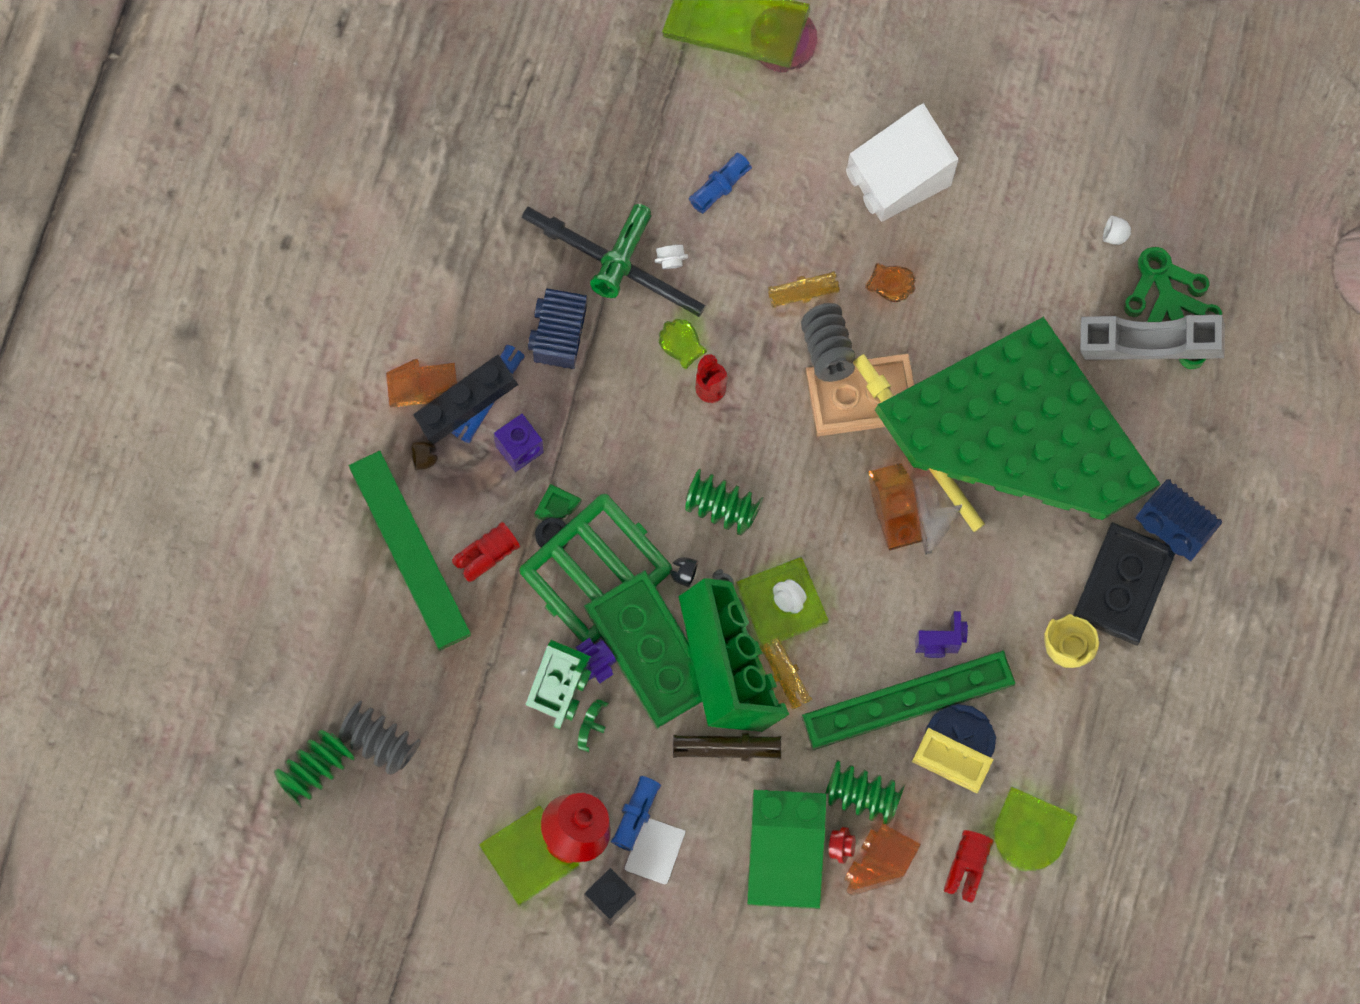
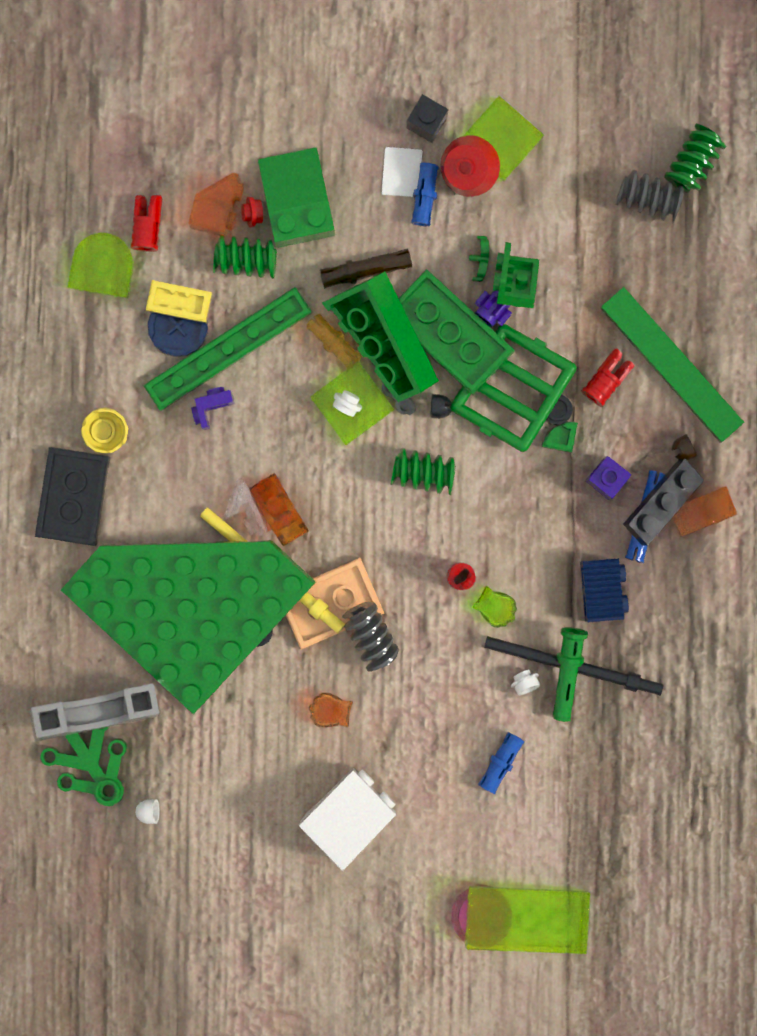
camera: 170 degrees right, 15 degrees up
clear yellow pin [768,271,840,308] -> none
dark blue brick [1135,479,1222,562] -> none

